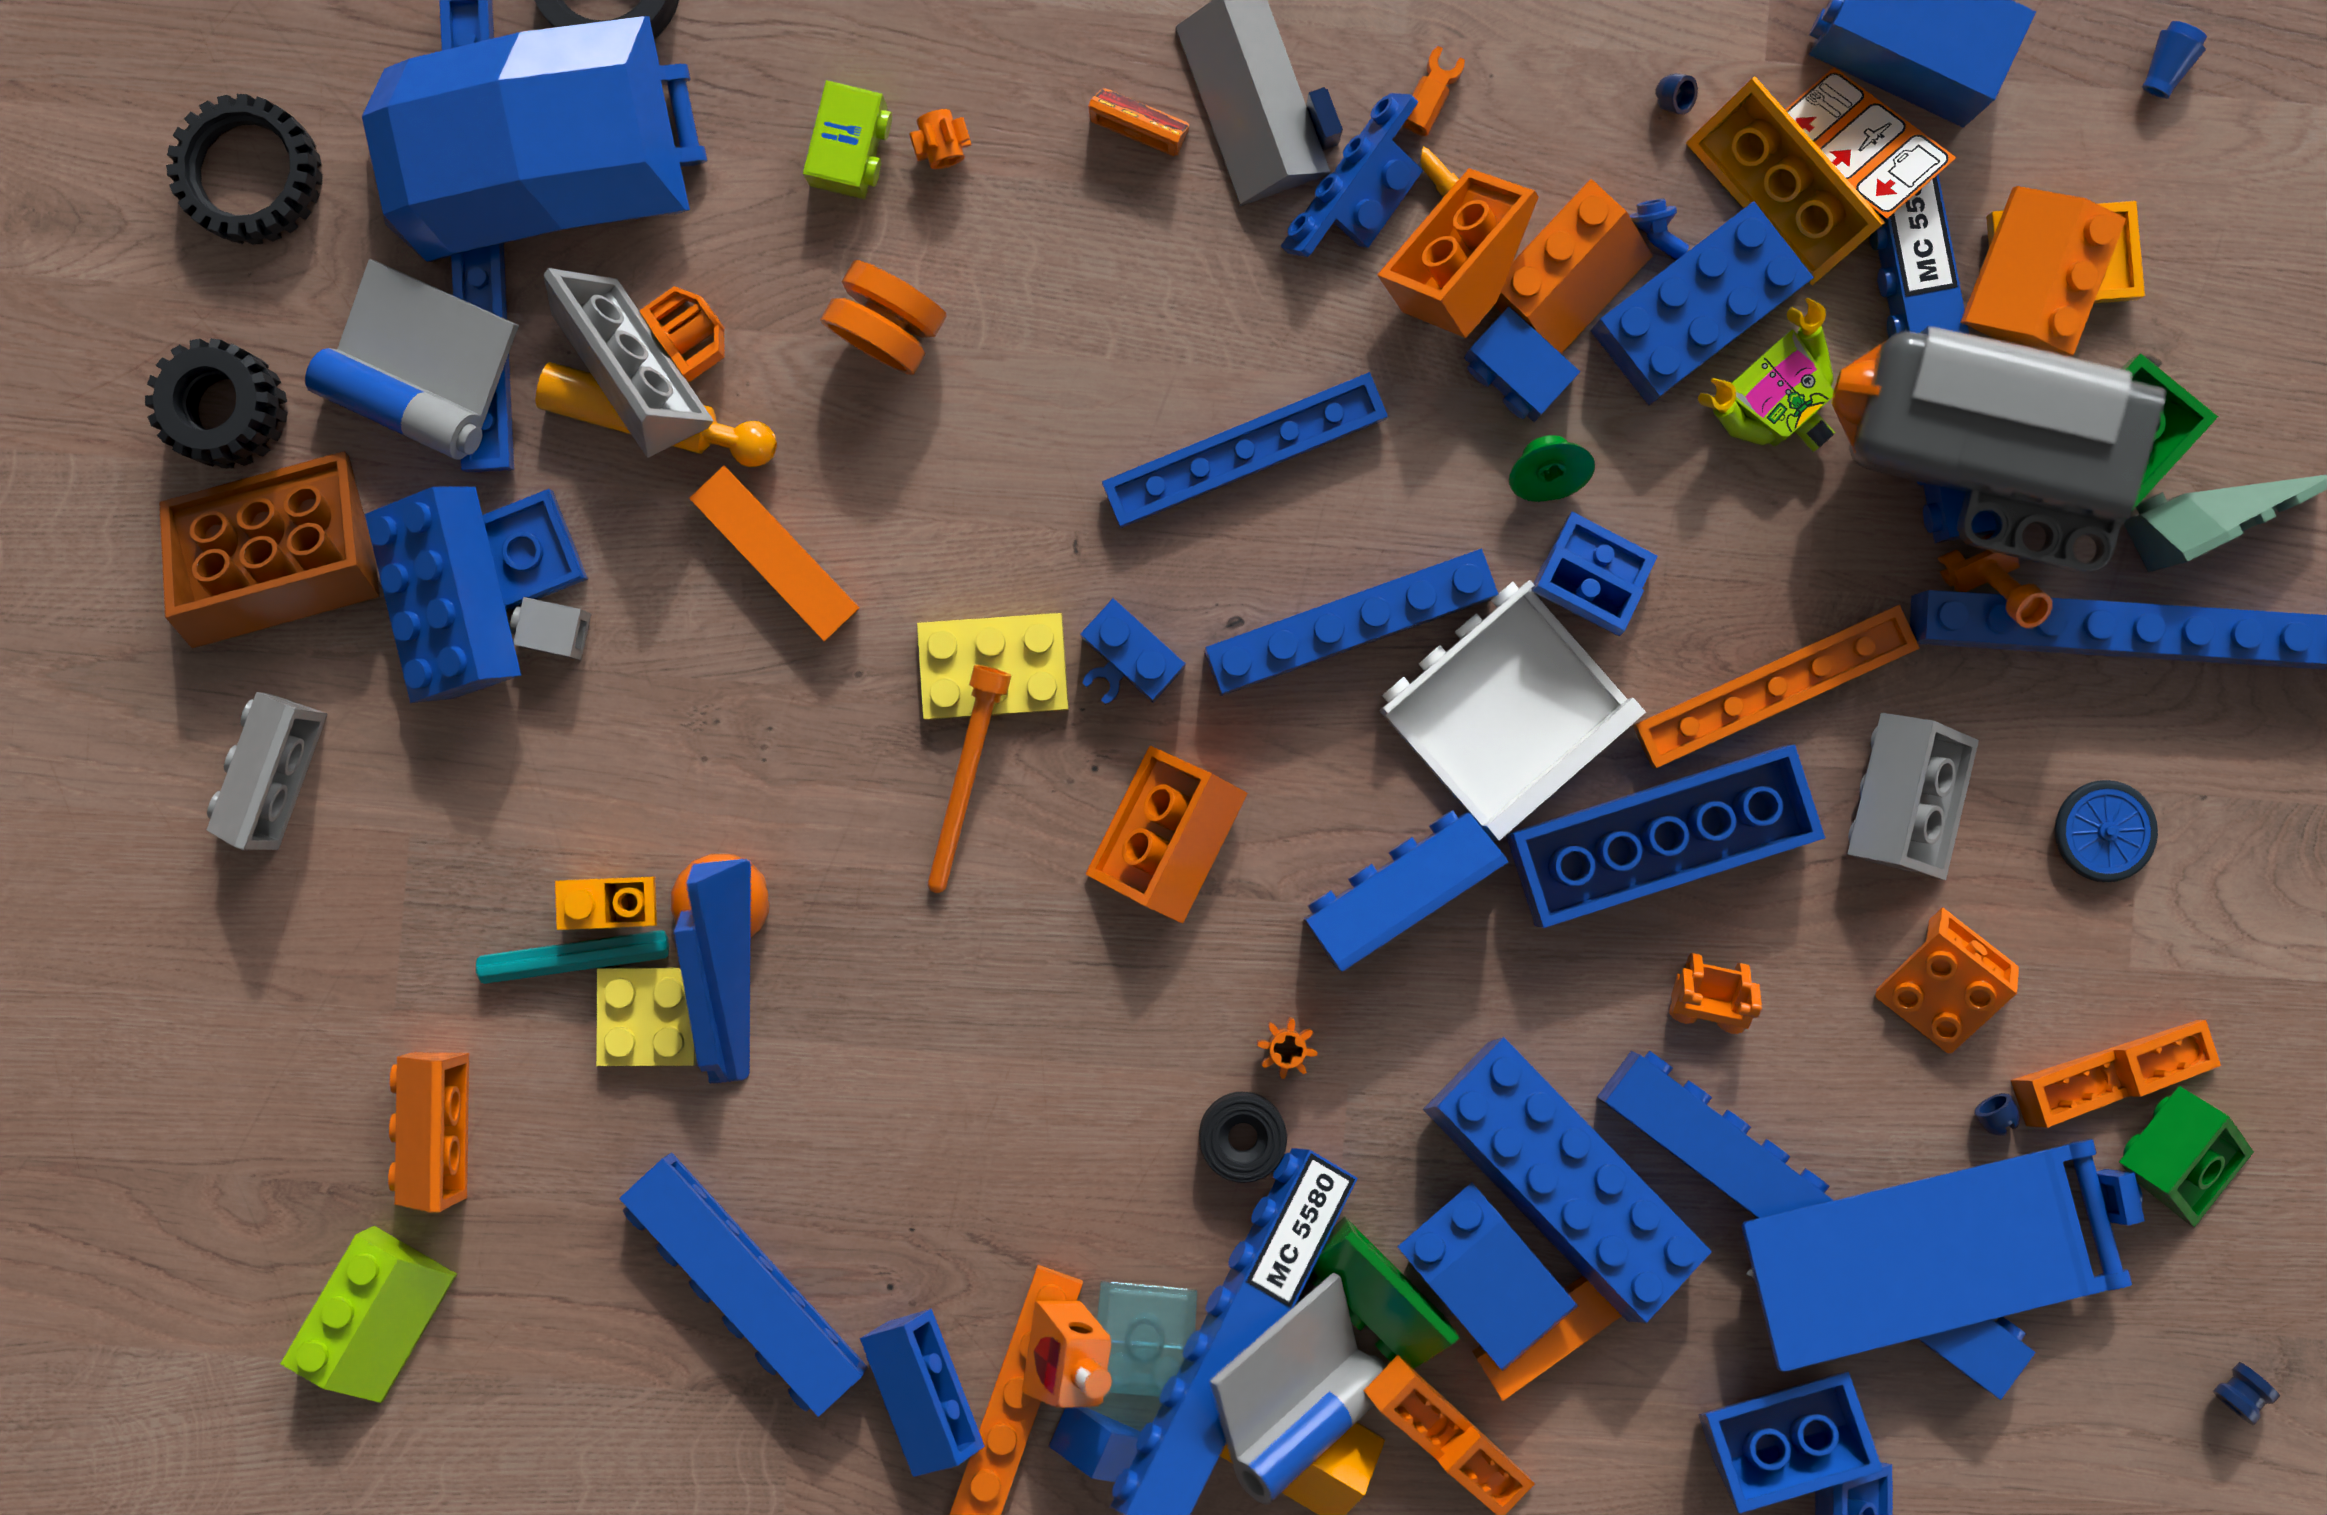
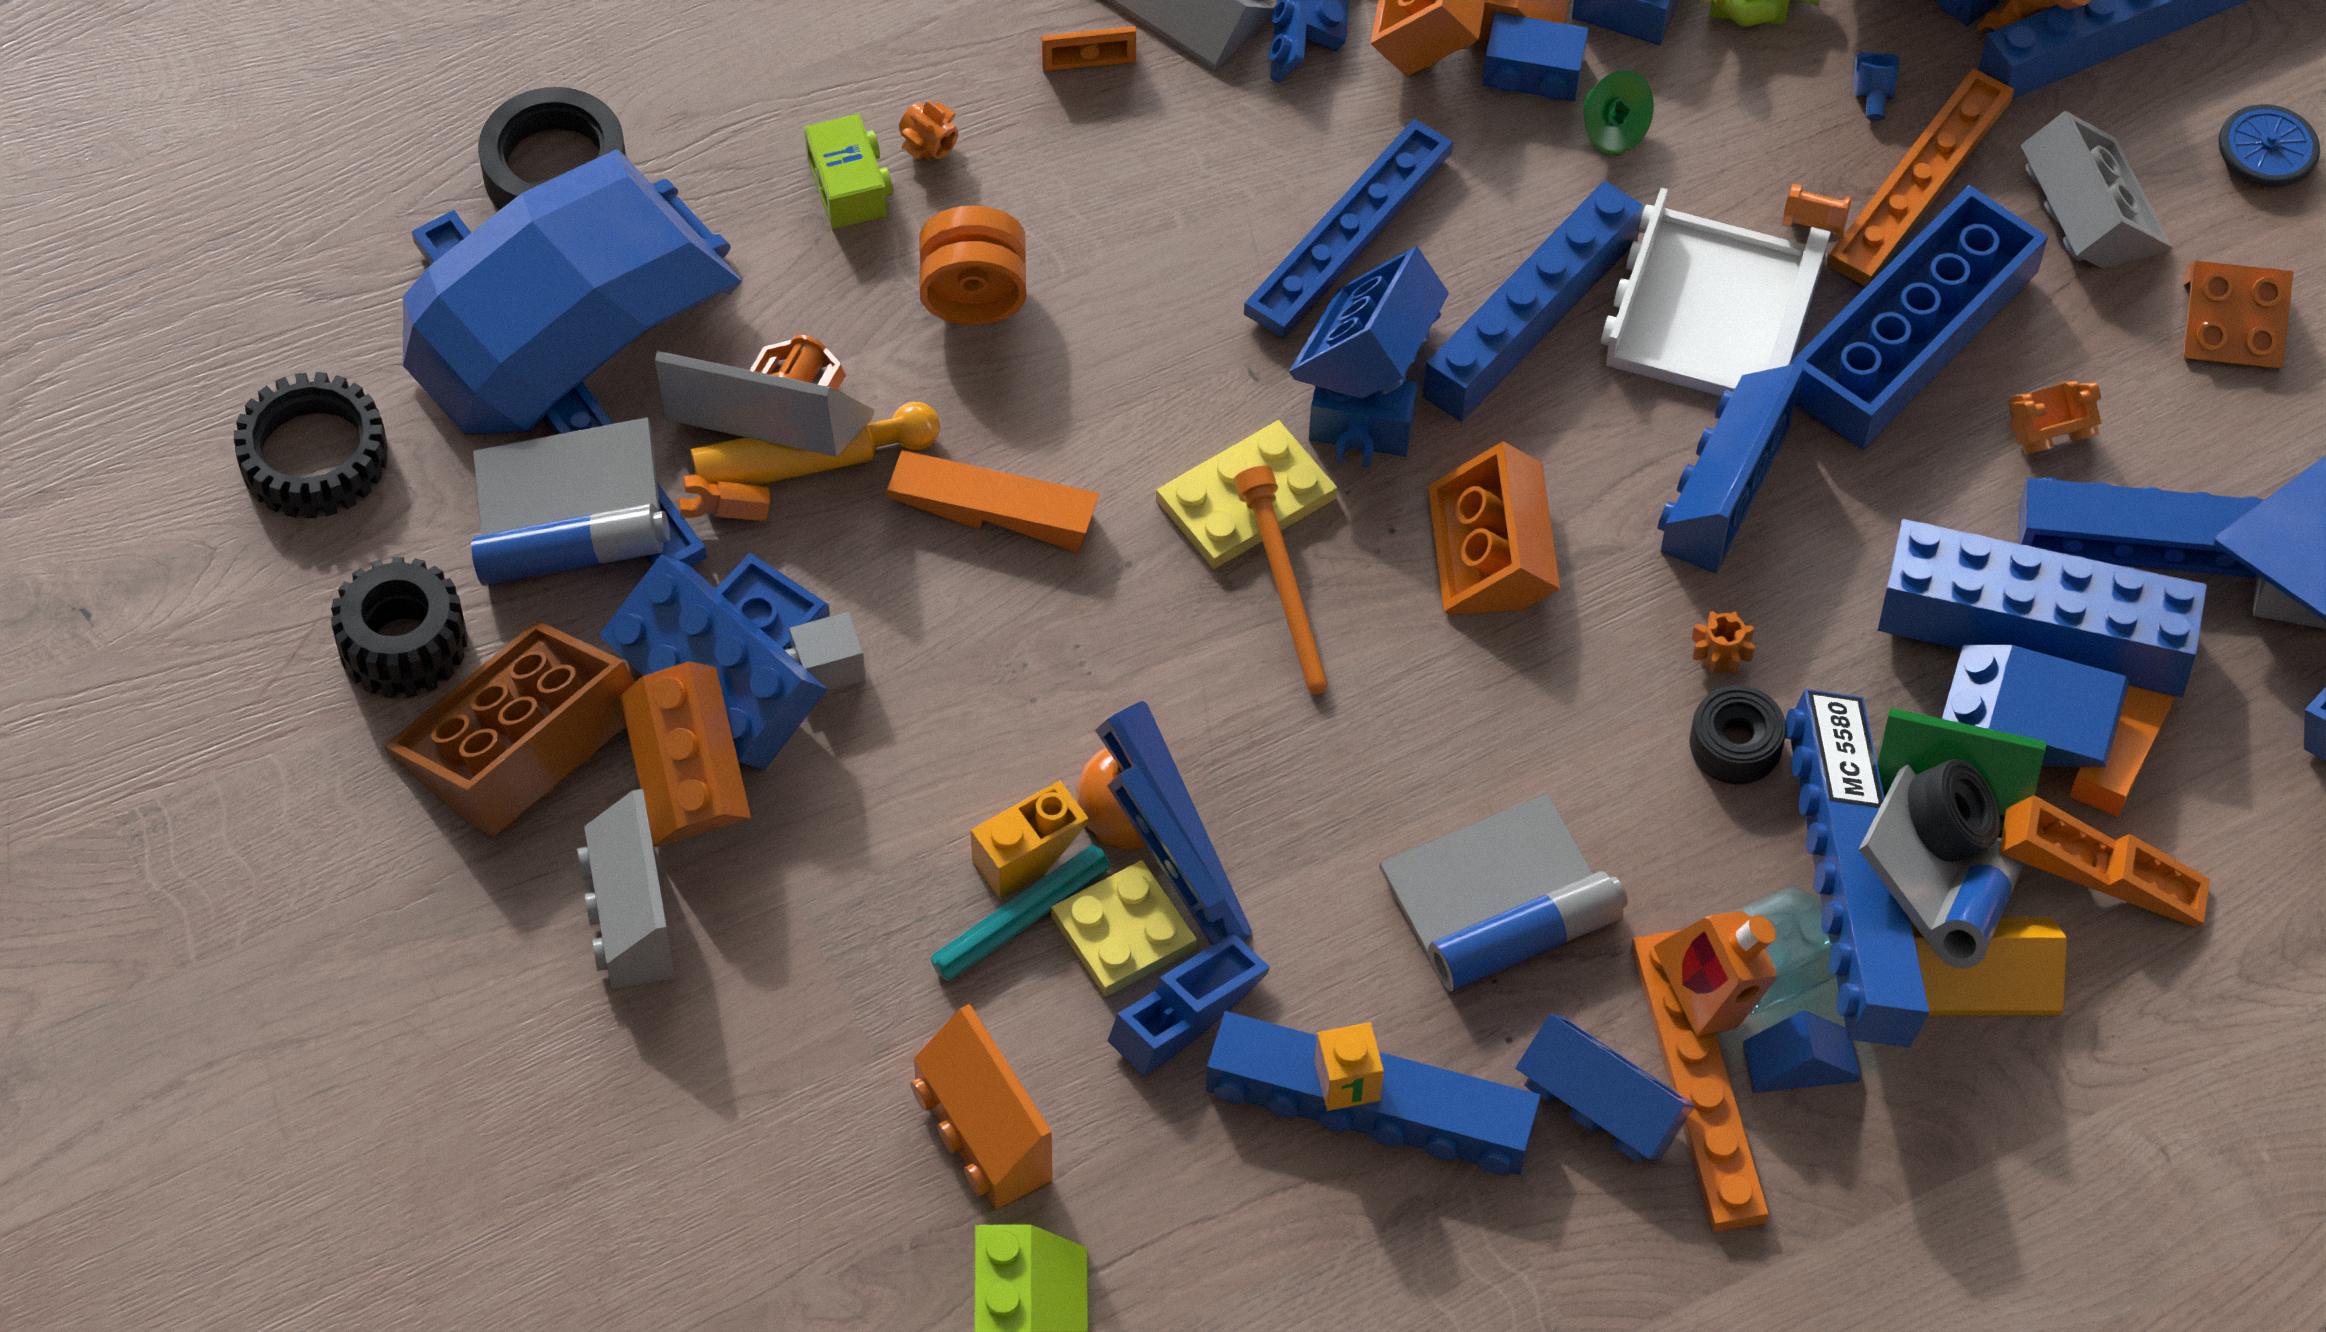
camera: 30 degrees left, 30 degrees down
blue brick [1531,511,1658,636] -> none
none -> orange slope [620,661,751,847]
none -> orange bar [678,475,770,522]
none -> blue slope [1107,933,1270,1076]
none -> blue slope [1289,246,1449,399]
none -> light orange brick [1314,1022,1384,1111]
none -> light grey door [1379,793,1628,992]
none -> orange piece [1782,183,1852,239]
none -> blue piece [1853,52,1900,121]
none -> black tyre [1908,760,2000,862]

